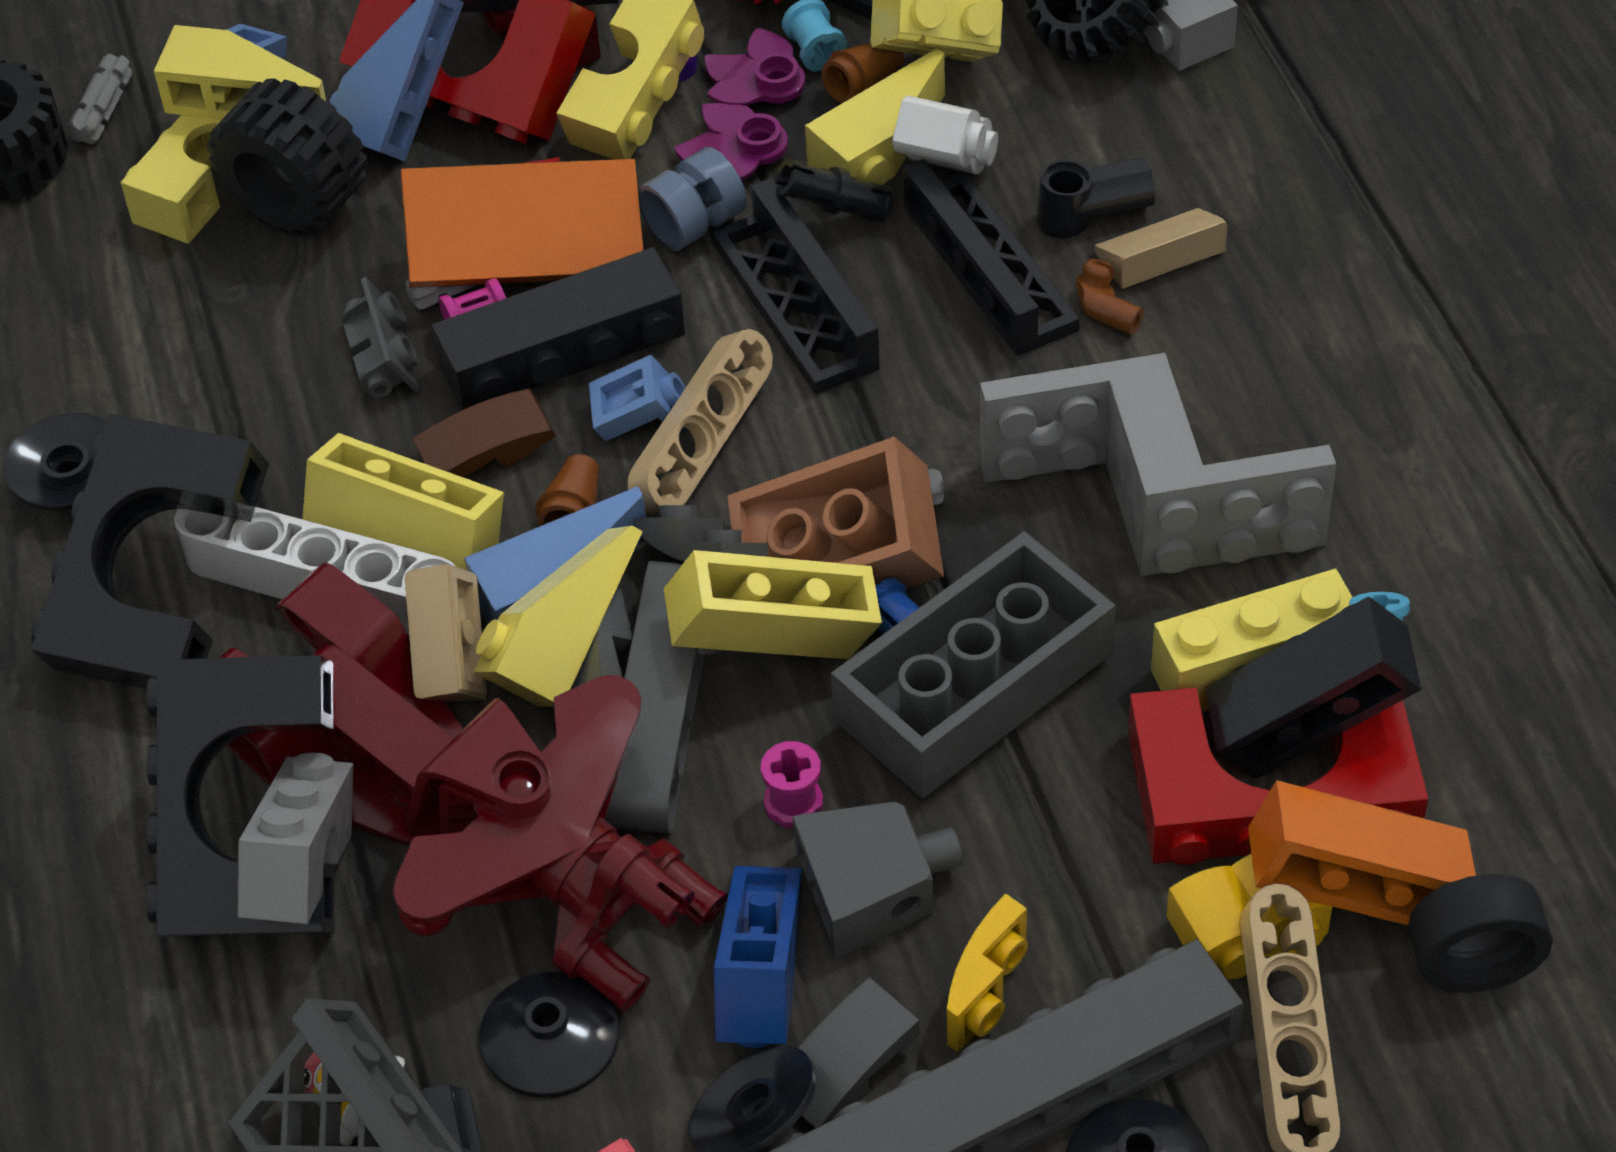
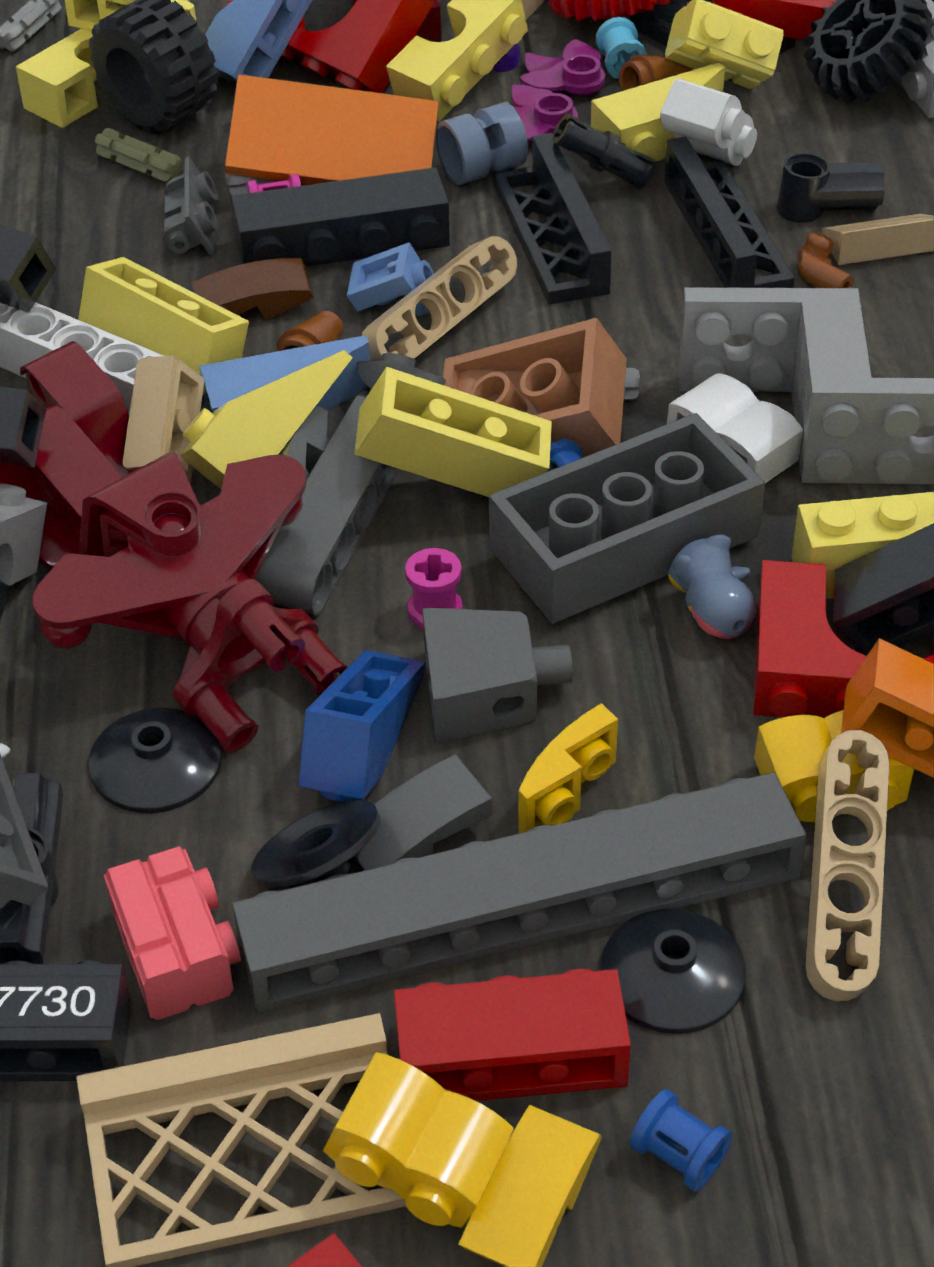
camera: 10 degrees right, 5 degrees down
none -> olive axle [94,128,182,183]
none -> white brick [667,374,803,483]
none -> sand blue animal [668,534,758,639]

